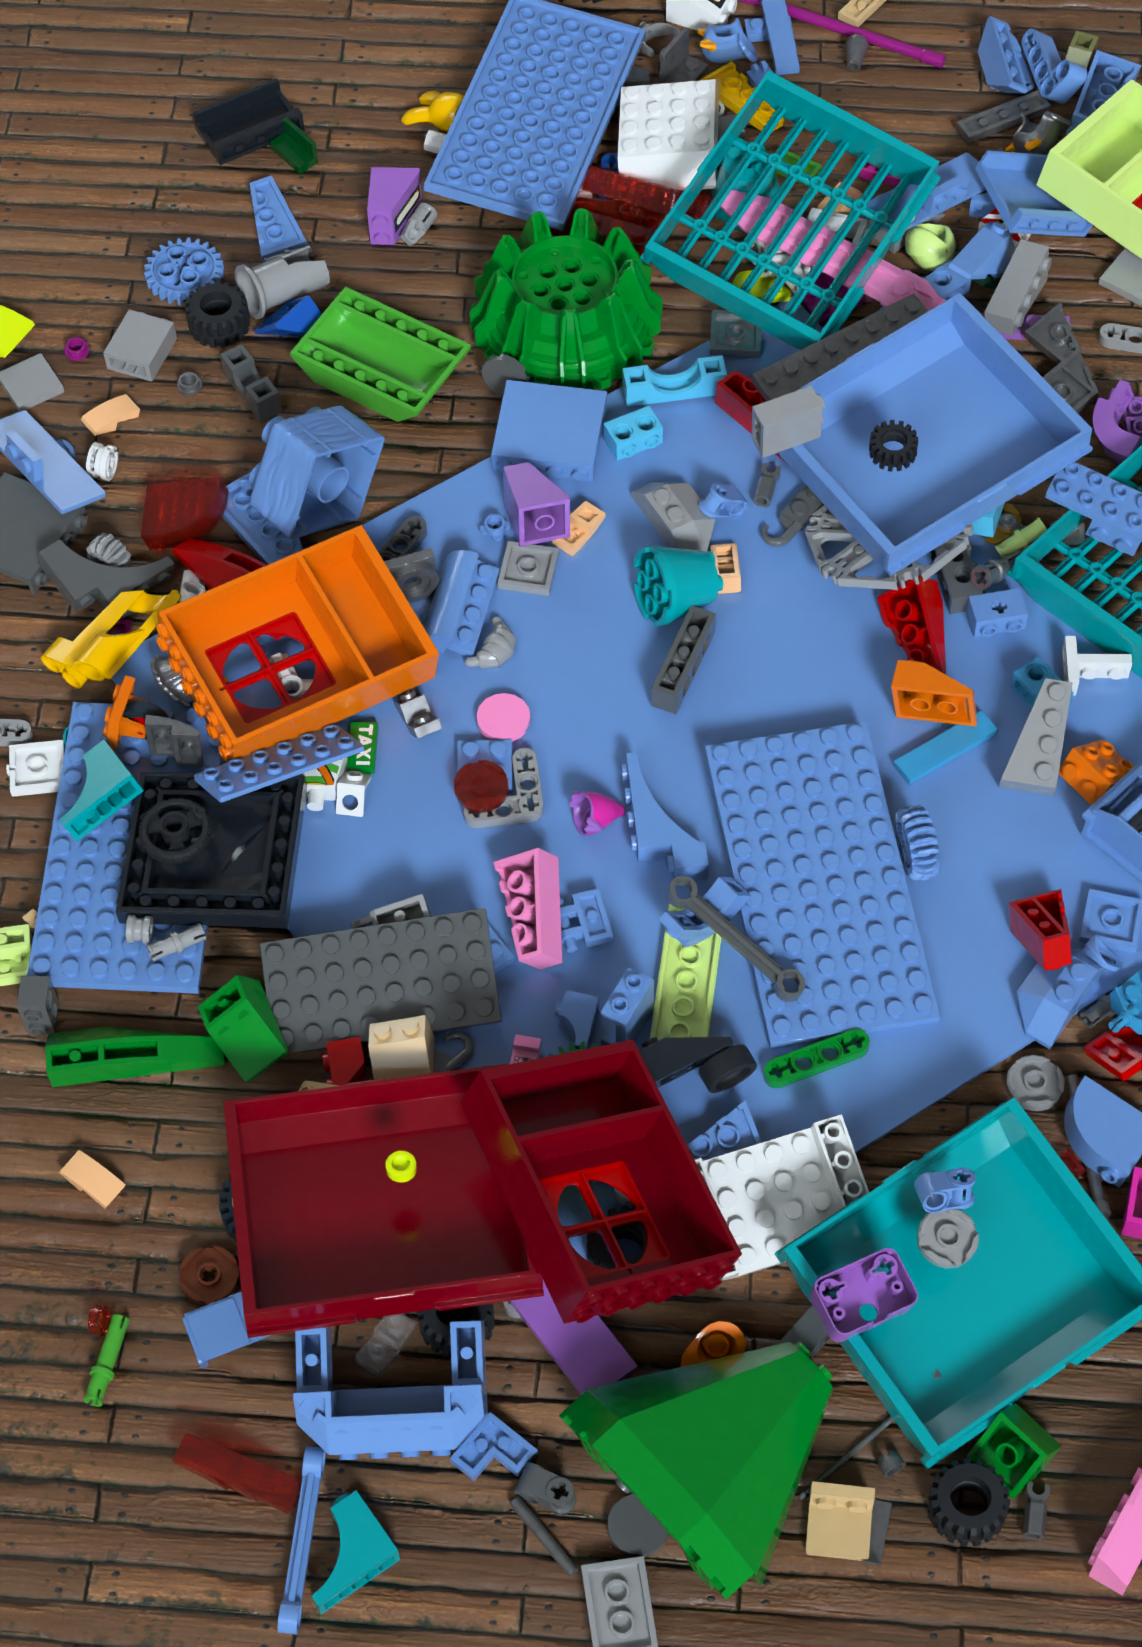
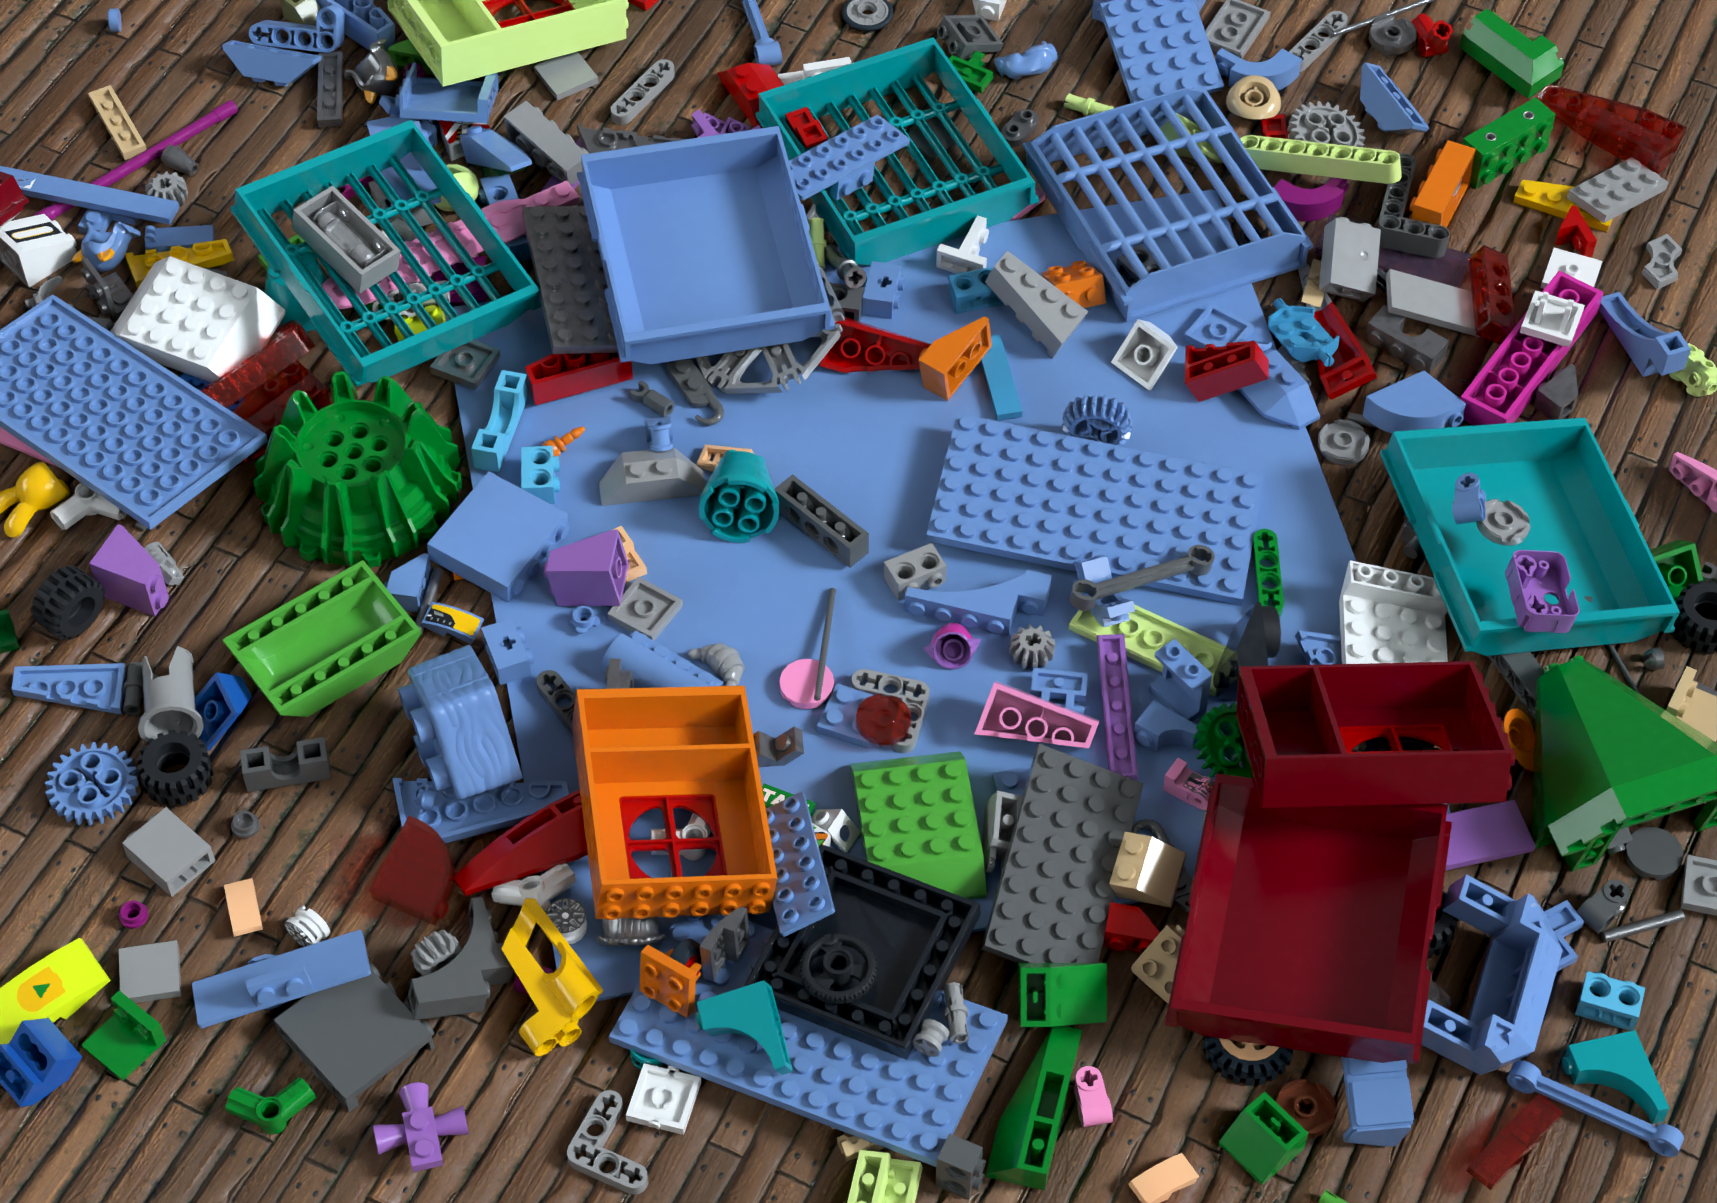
camera: 70 degrees left, 5 degrees down
neon yellow tile [386,1151,417,1182] -> none
dark grey tile [481,354,530,397] -> none
light grey brick [752,385,825,458] -> none
black tyre [869,420,918,472] -> none
none -> black tyre [31,565,105,640]
none -> light grey gear [145,171,188,205]
none -> light grey piece [292,186,401,294]
none -> medium blue slope [384,553,432,612]
none -> flat silver bar [415,567,444,638]
none -> slope [420,602,484,644]
none -> medium blue brick [481,618,534,685]
none -> orange bar [541,426,585,456]
none -> dark grey axle [814,588,836,701]
none -> bright green slope [850,751,987,899]
none -> light grey brick [884,543,947,601]
none -> light grey gear [1009,624,1056,670]
none -> bright pink piece [1074,1066,1113,1128]
none -> medium lavender tile [1097,634,1138,781]
none -> white slope [1111,319,1178,390]
none -> green slope [1219,1092,1308,1185]
none -> medium azure brick [1575,971,1645,1031]

